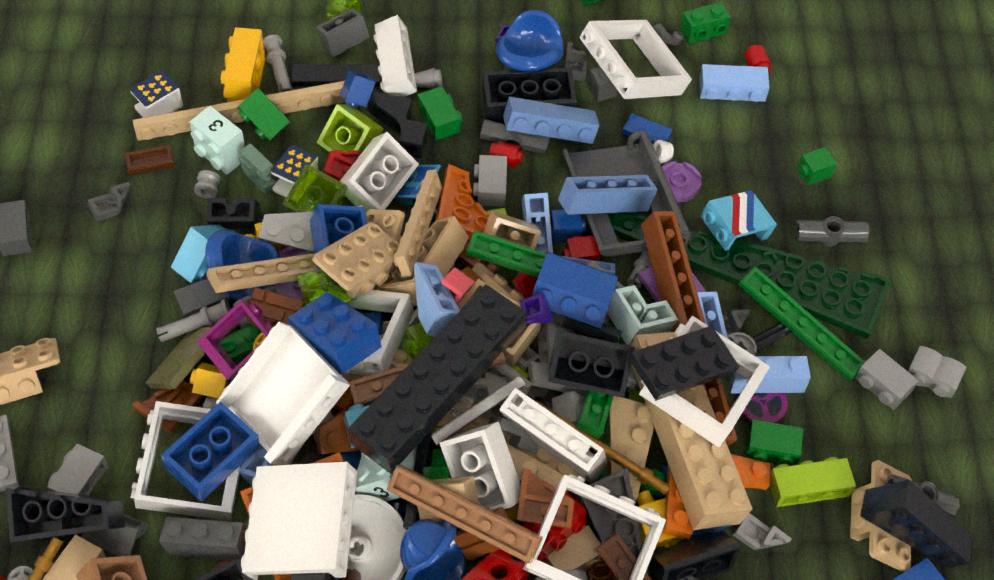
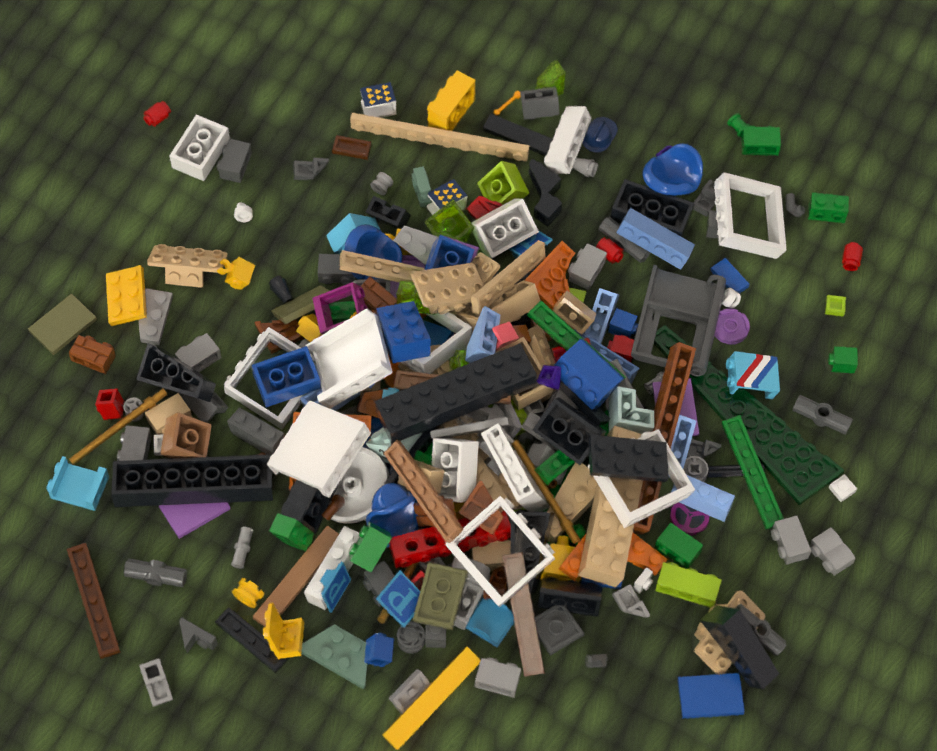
camera: 30 degrees right, 5 degrees up
light grey pin [157,299,231,343] -> none
light aqua brick [189,106,245,175] -> none
green brick [237,88,290,141] -> none
light grey pin [263,35,293,93] -> none
blue brick [340,70,375,108] -> none
green brick [418,86,463,141] -> none
medium blue brick [558,175,658,215] -> none
light blue brick [699,64,770,102] -> none
none -> yellow brick [217,257,255,290]
none -> white tile [234,202,253,222]
none -> black cone [269,275,294,304]
none -> light orange hinge [493,91,521,116]
none -> dark blue piece [583,117,617,153]
none -> white plate [633,567,653,594]
none -> lime tile [825,295,846,317]
none -> white plate [828,474,857,502]

